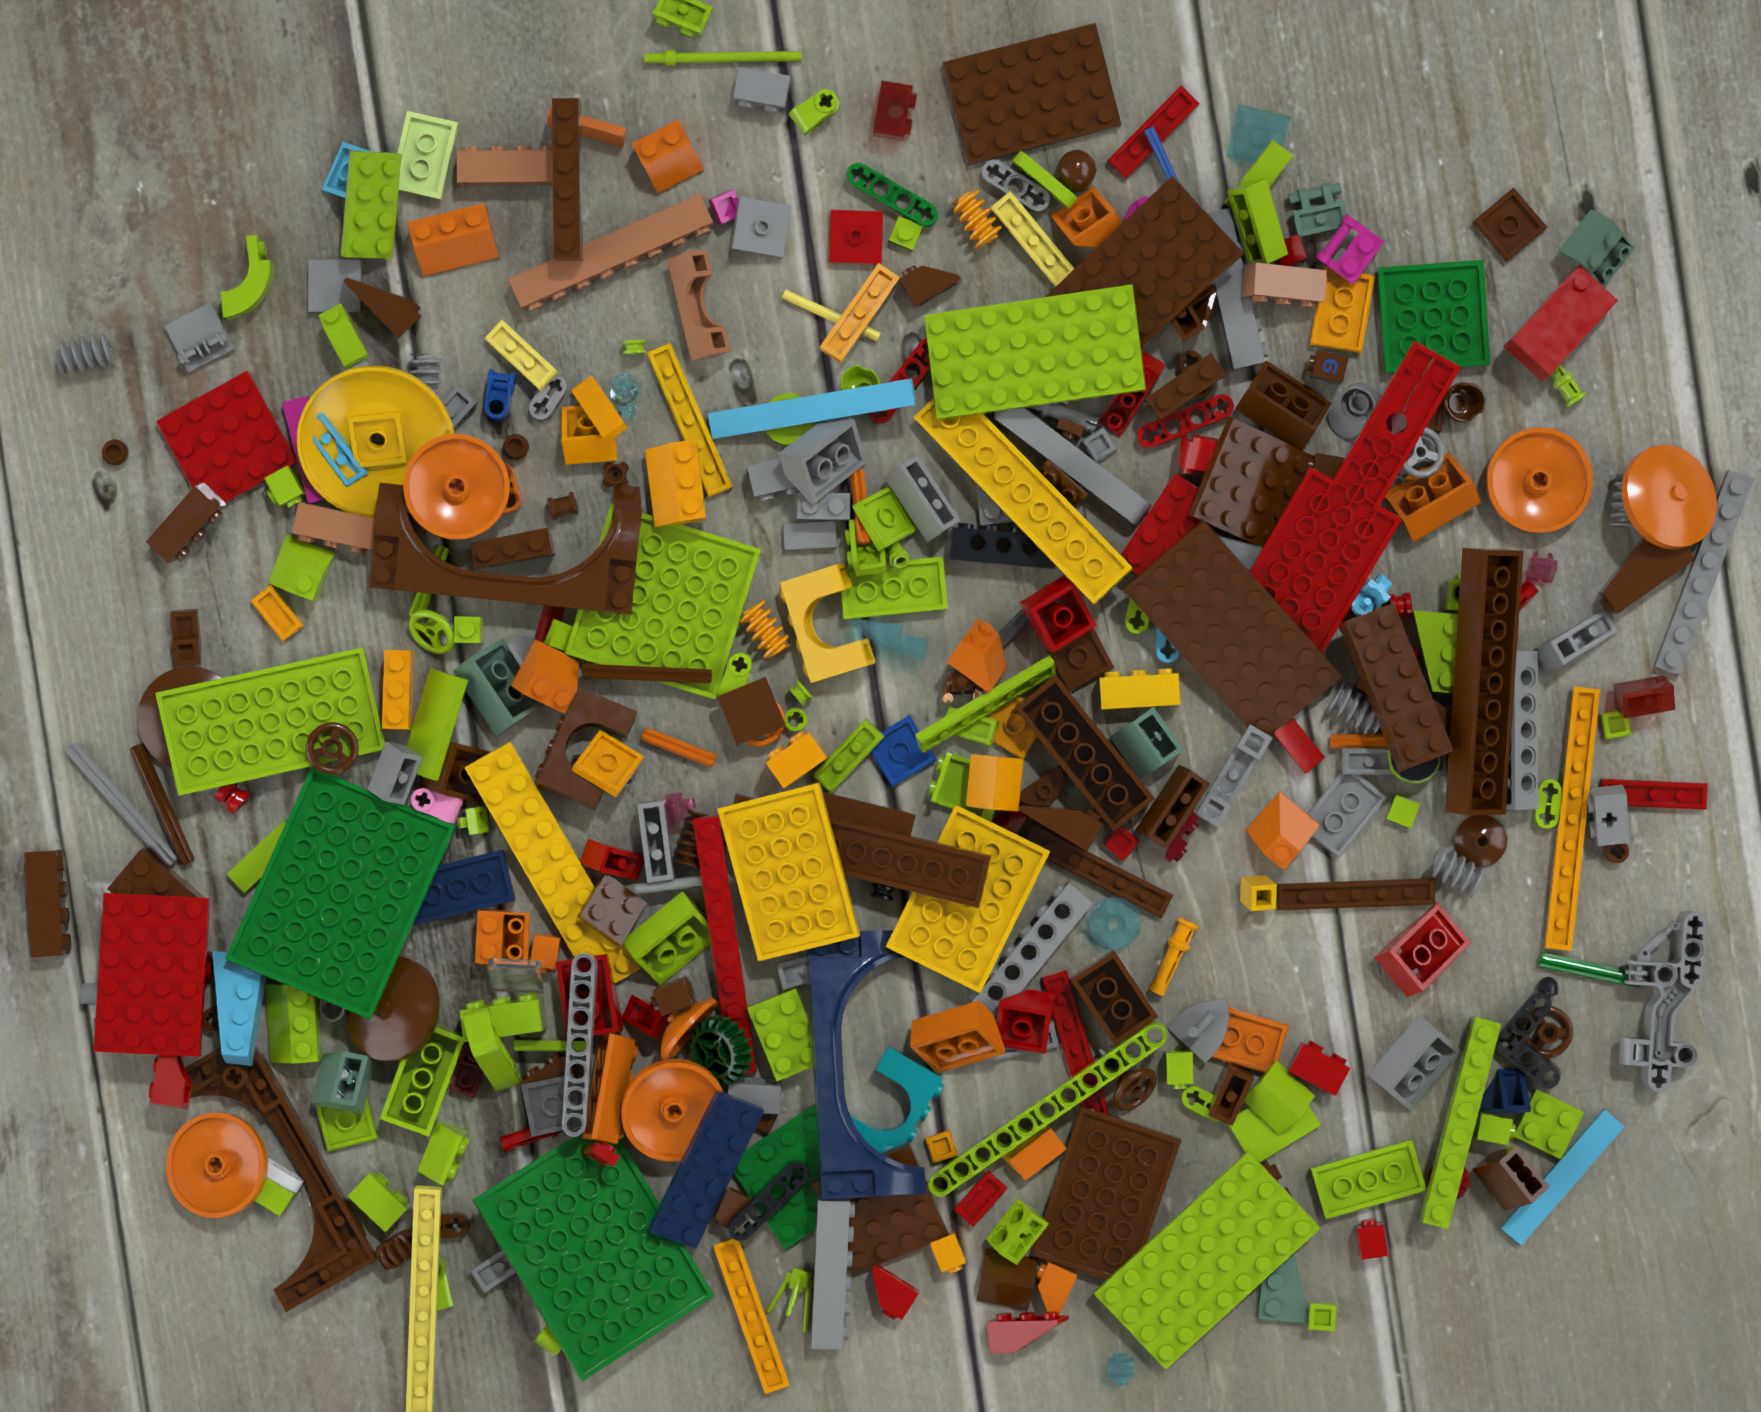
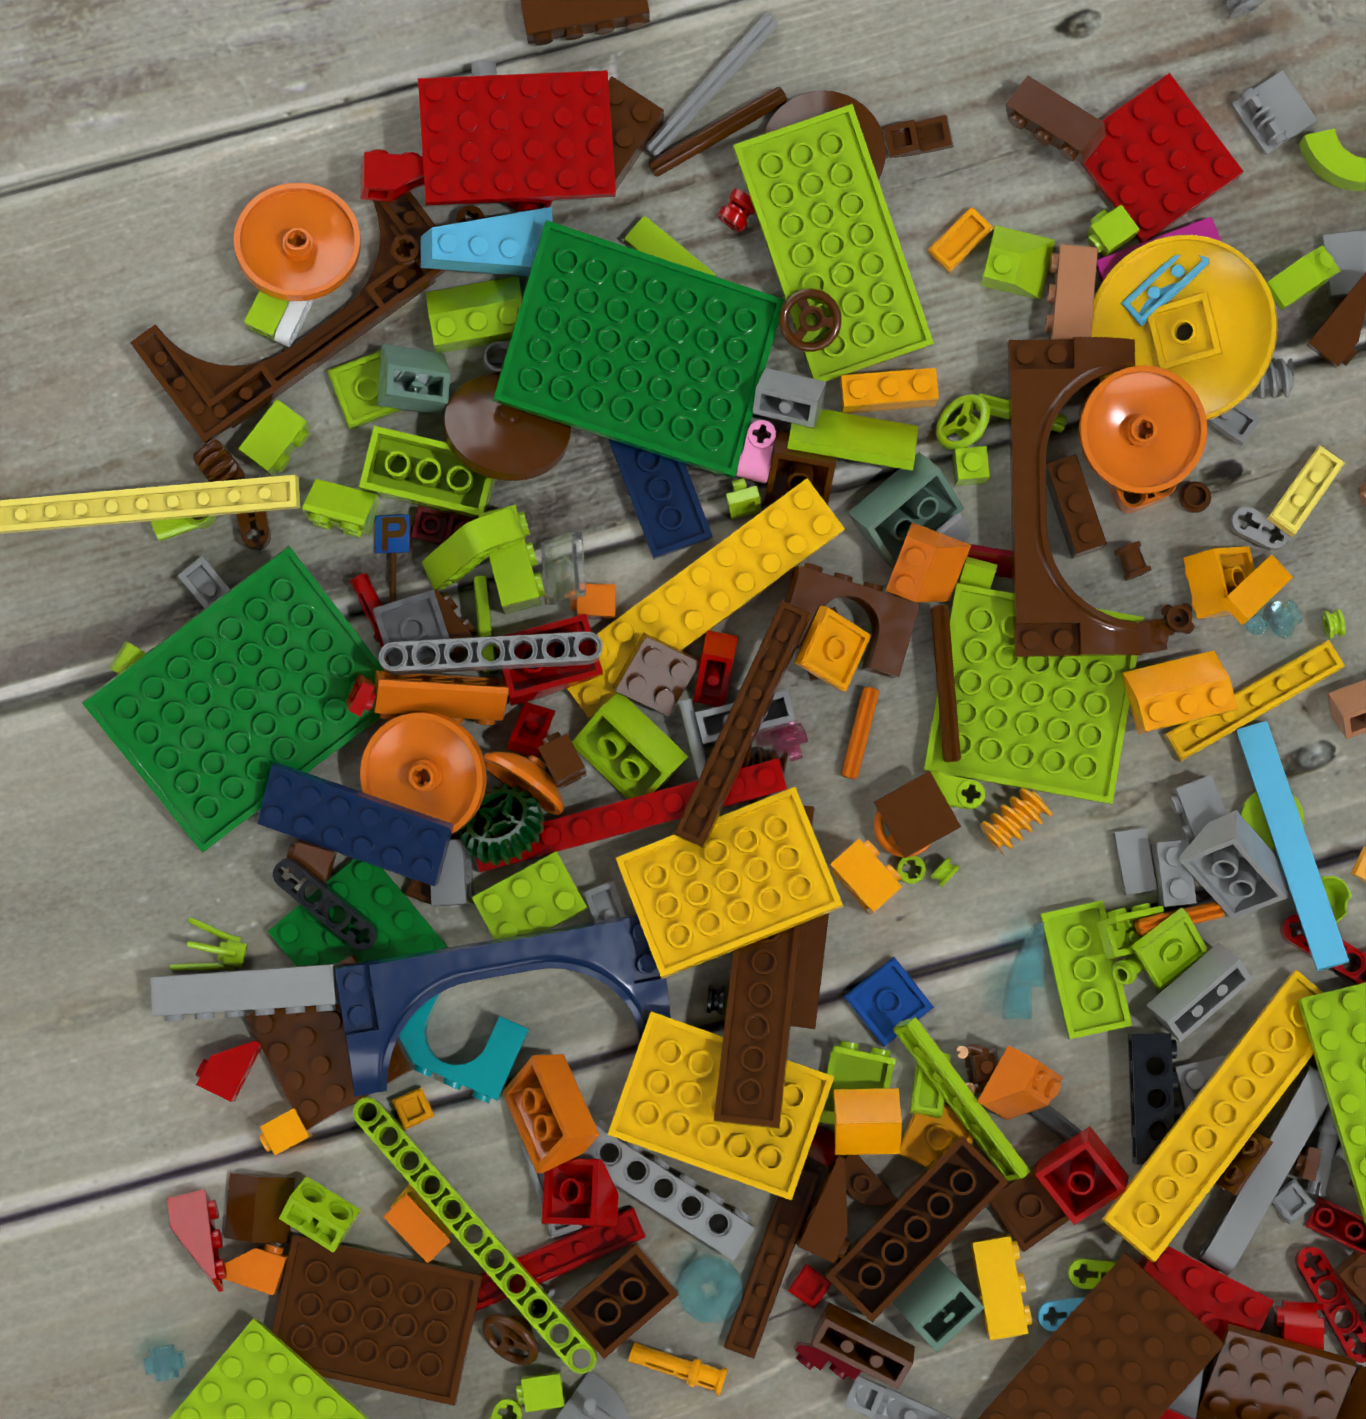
camera: 80 degrees right, 5 degrees down
reddish brown plate [102,439,129,466] -> none
orange slope [475,909,531,966] -> none
blue piece [484,369,516,421] -> none
light orange plate [713,1238,790,1394] -> none
yellow arch [780,563,876,683] -> none
lime tile [812,718,885,793] -> none
red plate [953,1170,1008,1227] -> none
none -> piece [375,514,411,603]
none -> reddish brown tile [674,600,812,848]

